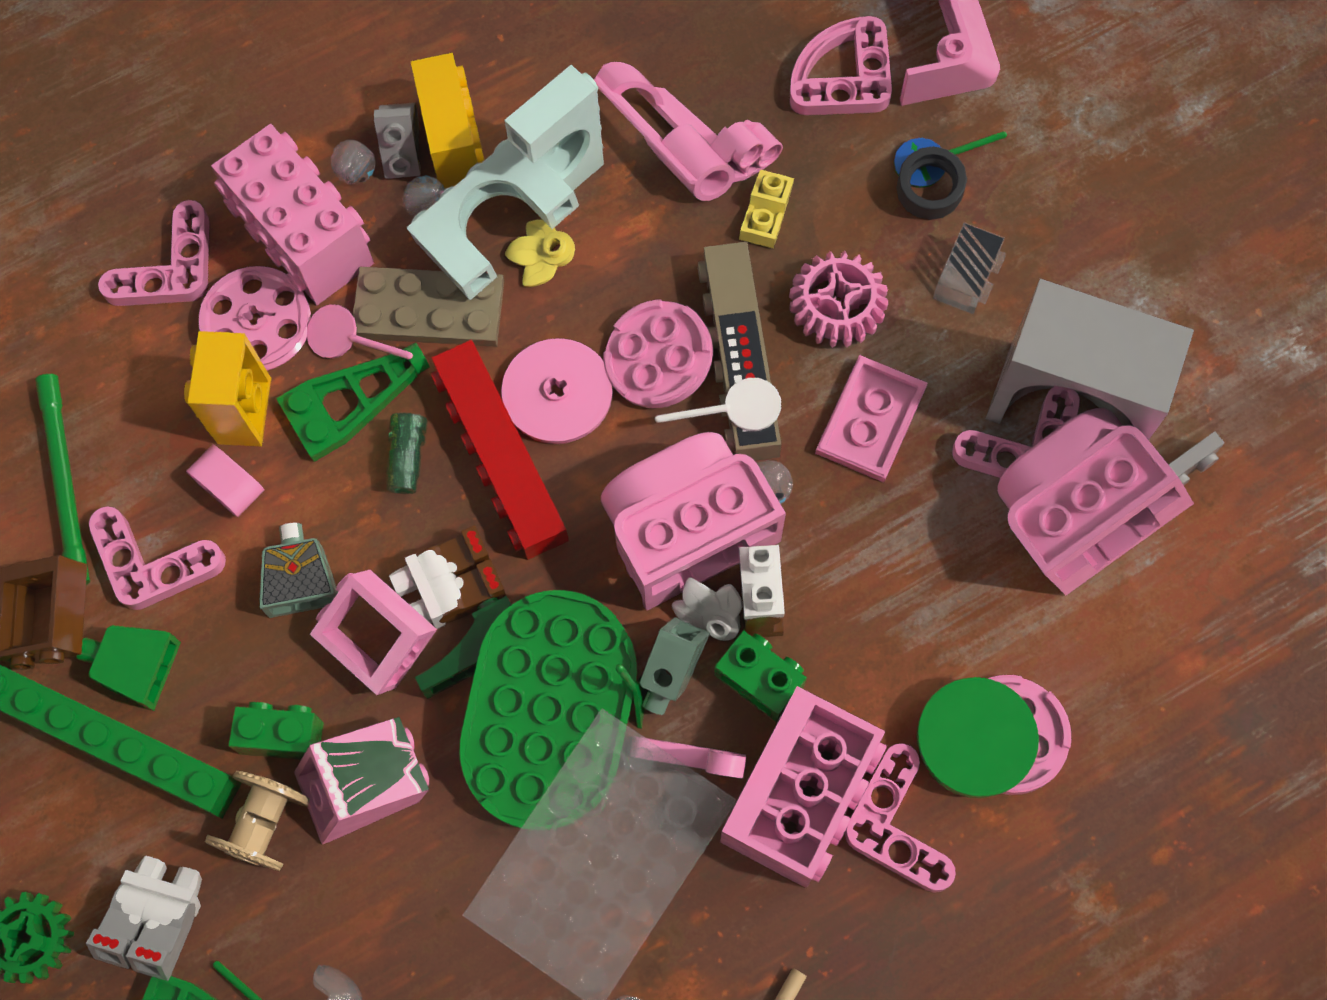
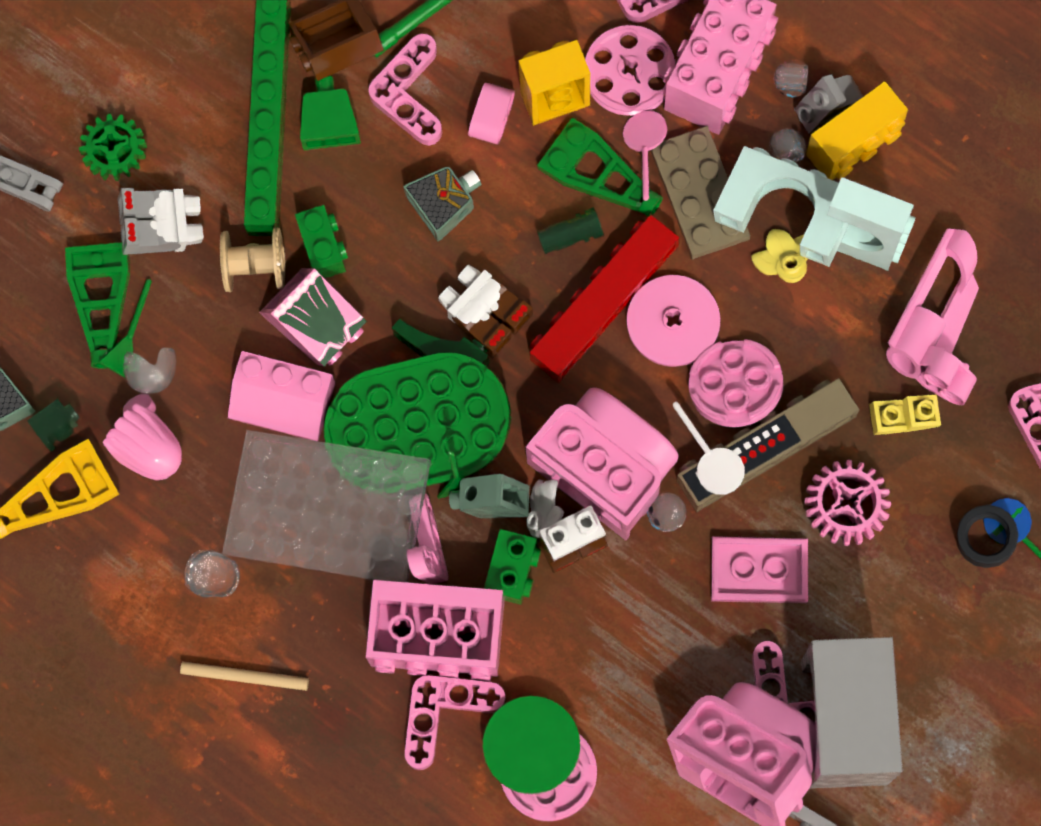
camera: 70 degrees right, 5 degrees up
bright pink window [310,570,437,695] -> none
brick [933,222,1006,314] -> none
none -> bright pink slope [228,351,335,442]

